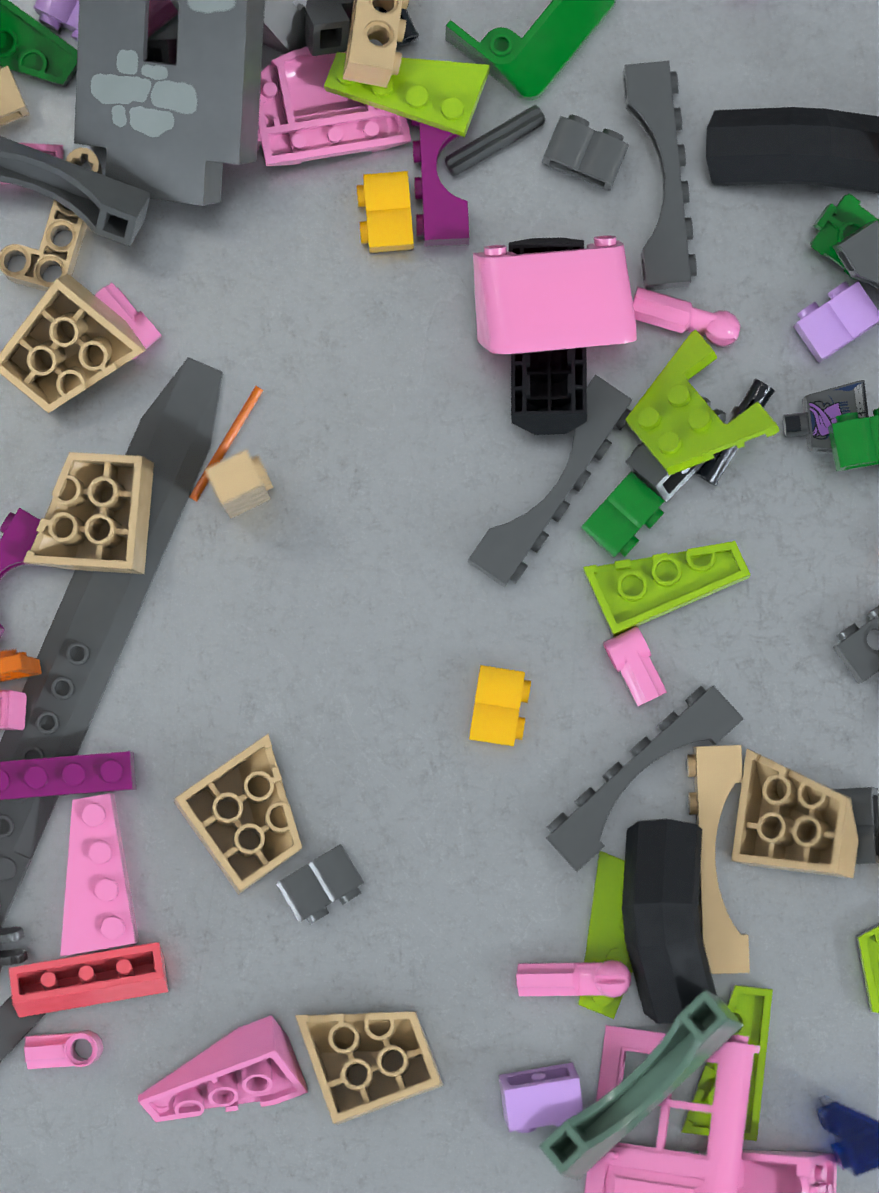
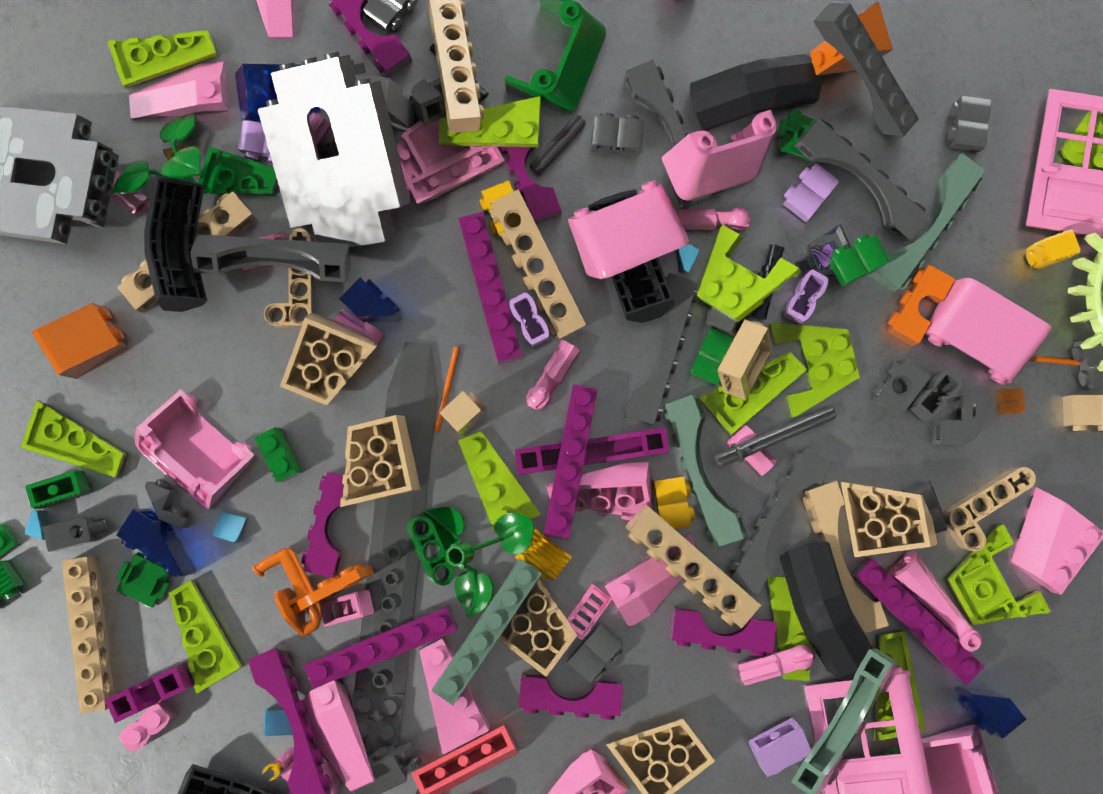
camera: 15 degrees left, 0 degrees up
none -> clear blue slope [339,277,402,323]
none -> green beam [406,516,454,586]
none -> green plant [423,506,535,617]
none -> sand green arch [431,558,542,705]
none -> magenta arch [458,212,523,365]
none -> lime wing [458,431,541,533]
none -> tan brick [489,189,586,339]
none -> lavender brick [509,292,549,348]
none -> yellow brick [514,529,572,582]
none -> magenta arch [515,427,669,475]
none -> magenta arch [519,673,623,720]
none -> bright pink piece [526,339,580,410]
none -> magenta arch [544,384,598,540]
none -> bright pink wedge [547,462,654,521]
none -> bright pink slope [566,584,612,641]
none -> bright pink wedge [604,534,700,628]
none -> tan brick [625,504,761,629]
none -> bright pink windscreen [661,110,777,201]
none -> sand green arch [664,394,748,548]
none -> magenta arch [670,607,777,656]
none -> medium azure slope [677,244,700,273]
none -> dark grey axle [714,407,836,467]
none -> tan window [718,320,772,401]
none -> lime wing [769,322,860,418]
none -> lavender brick [783,269,828,325]
none -> magenta arch [850,557,985,685]
none -> bright pink animal [888,551,983,651]

